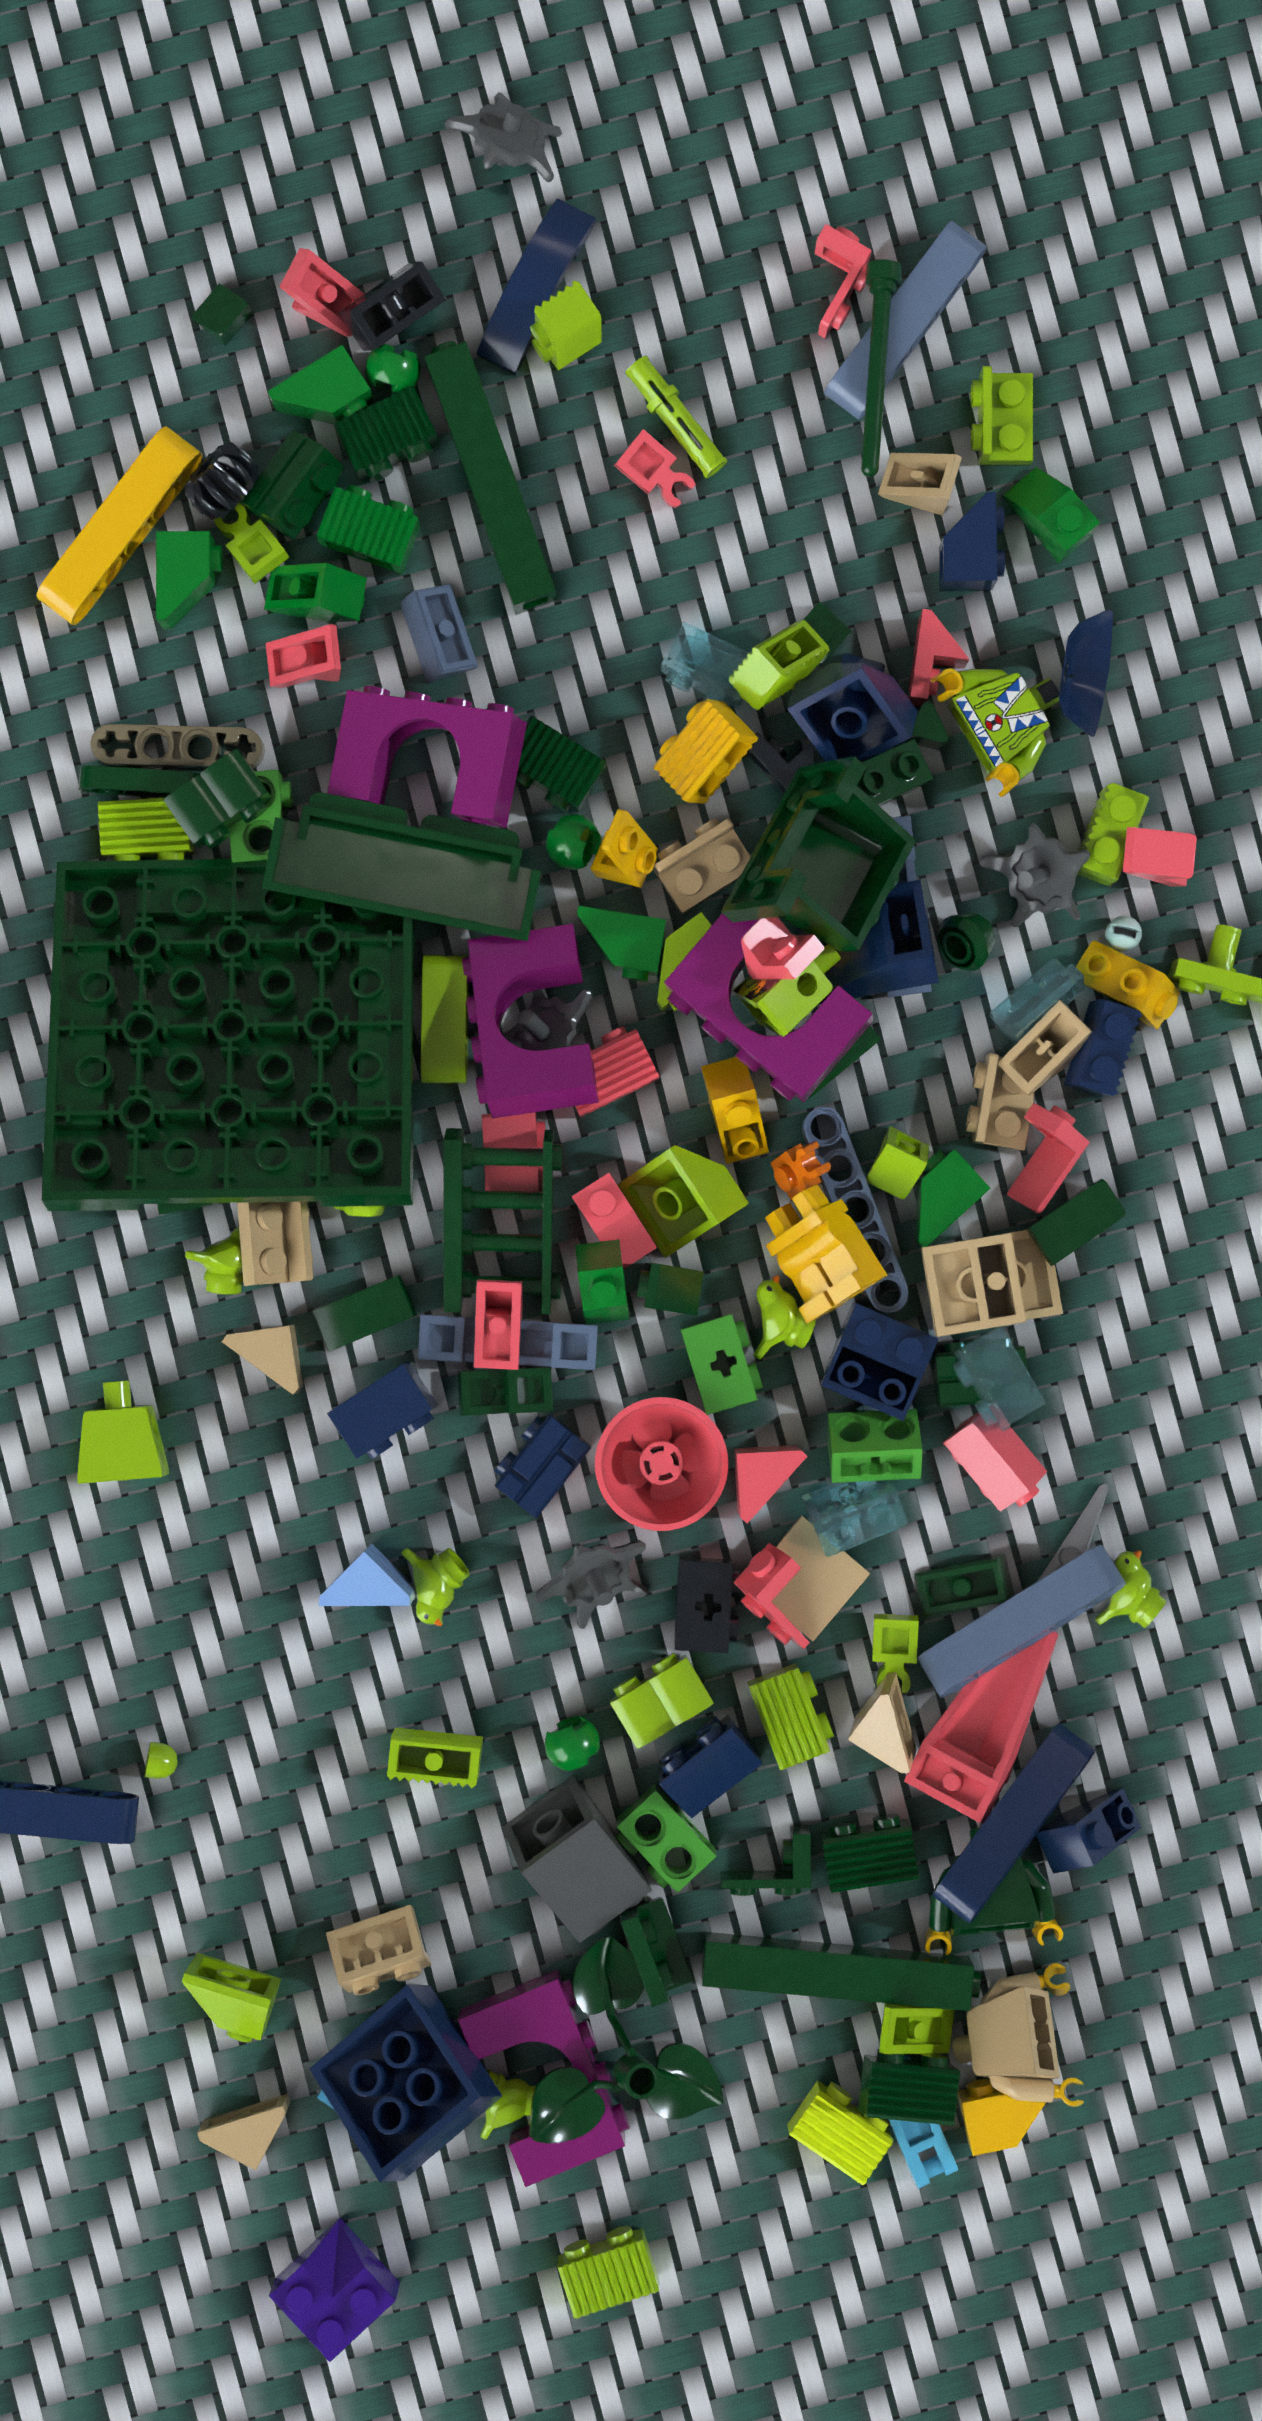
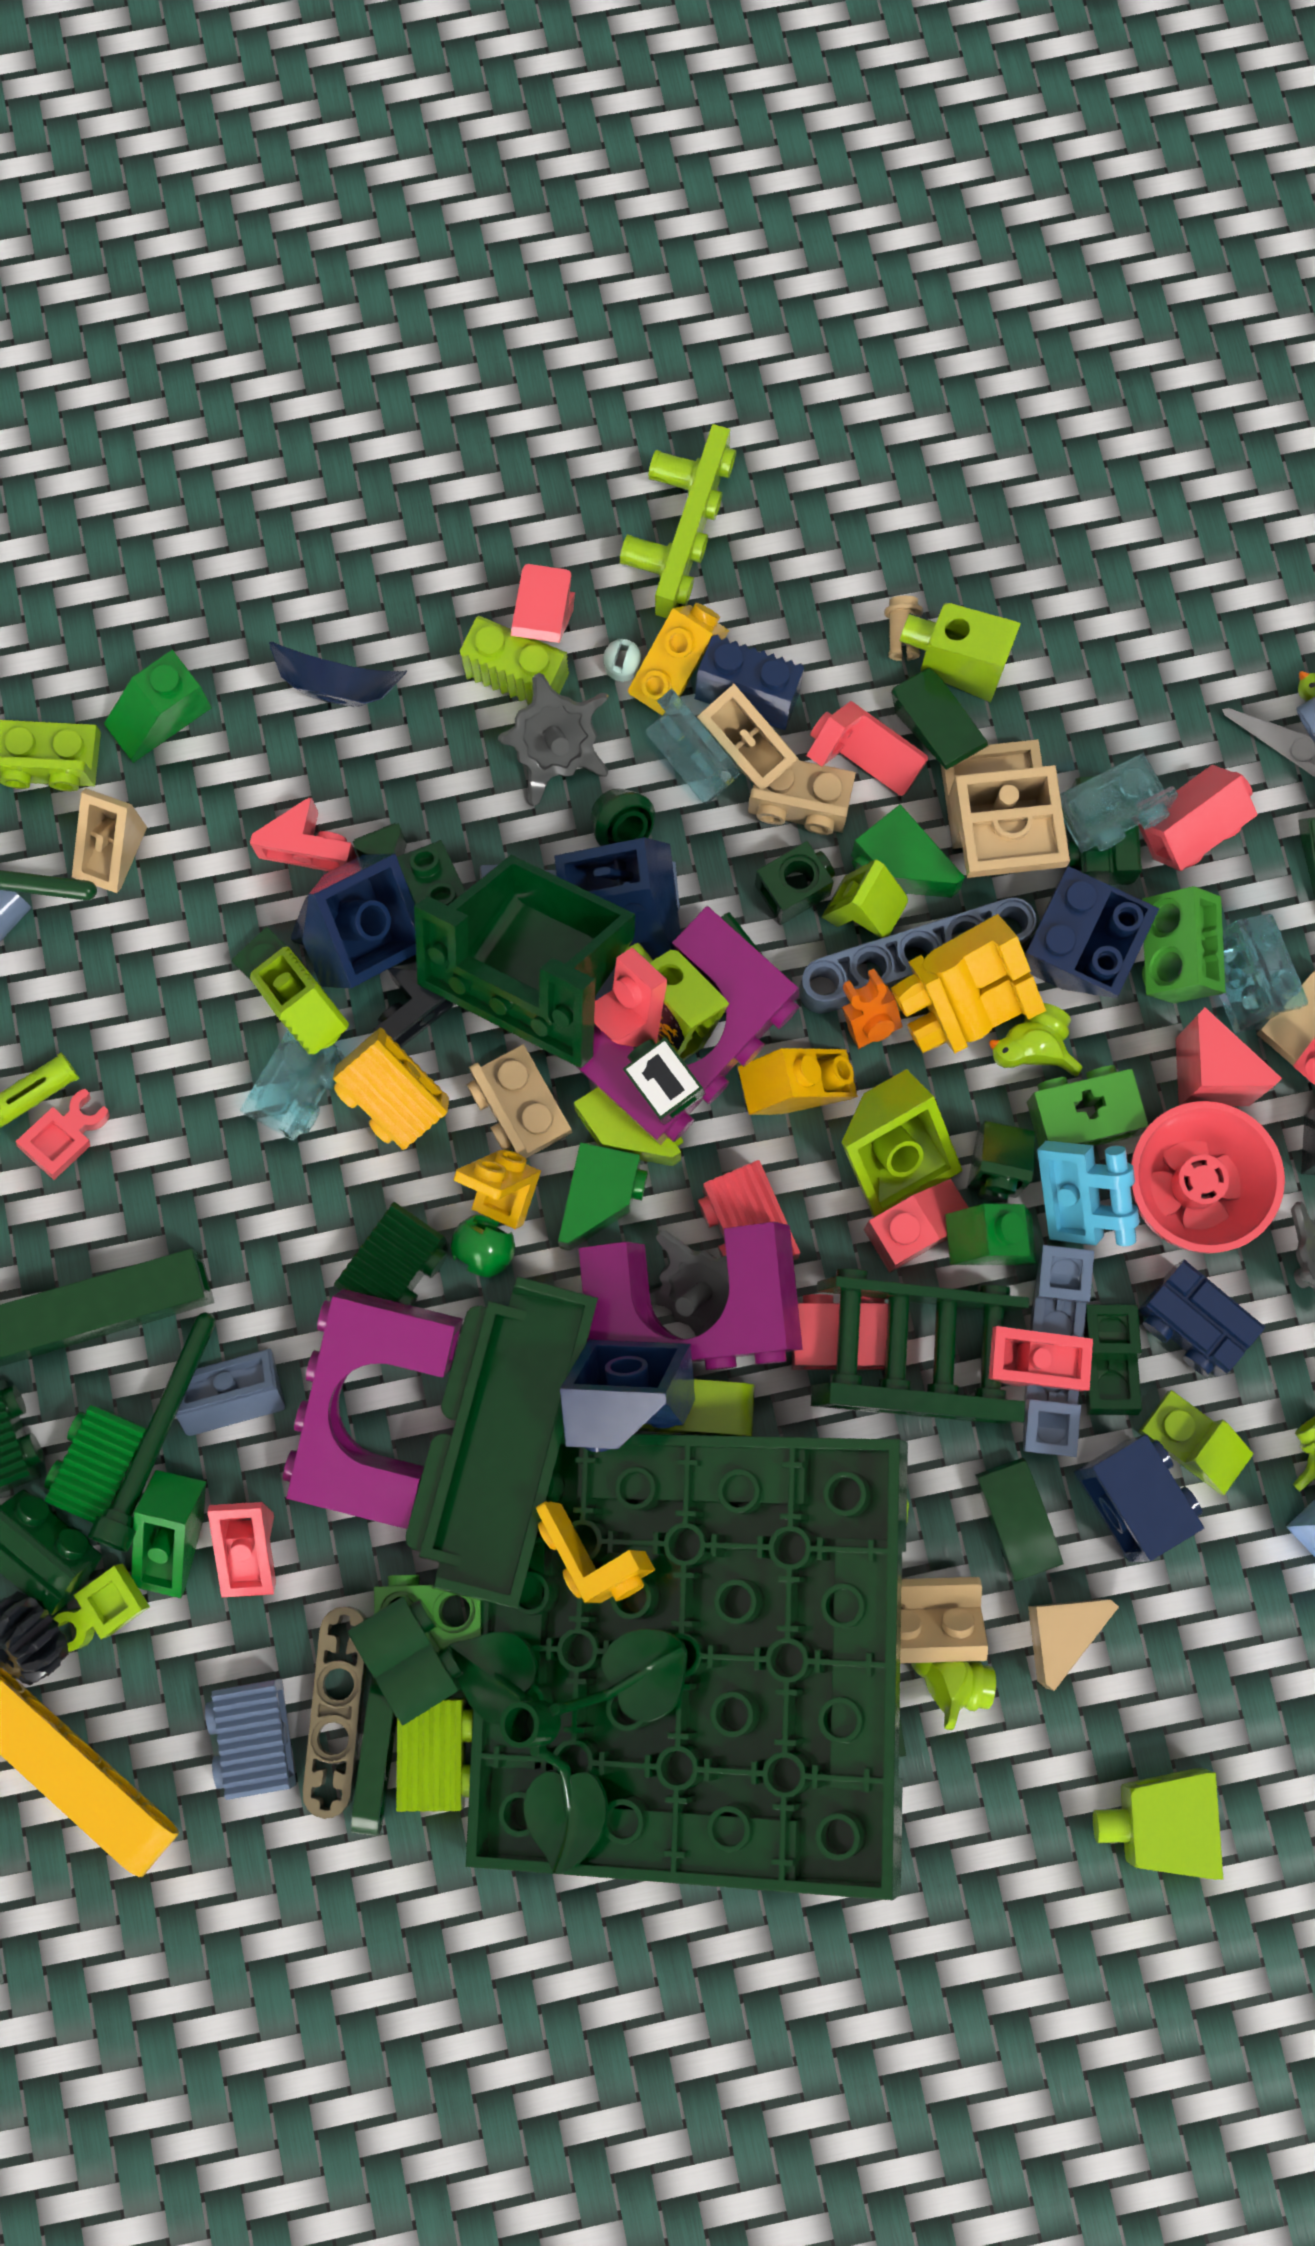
camera: 85 degrees left, 10 degrees down
green slope [156,531,223,629] -> none
torso [930,668,1059,797] -> none
dark blue slope [939,492,1005,591] -> none
none -> dark green piece [88,1312,216,1552]
none -> sand blue brick [205,1678,297,1800]
none -> dark green plant [449,1629,687,1874]
none -> yellow bracket [536,1501,655,1603]
none -> dark blue slope [560,1340,695,1452]
none -> brick [623,1037,706,1125]
none -> dark green brick [755,841,835,925]
none -> tan pin [884,595,923,661]
none -> lime torso [899,603,1021,702]
none -> medium azure plate [1037,1141,1140,1246]
none -> lime slope [1138,1390,1254,1495]

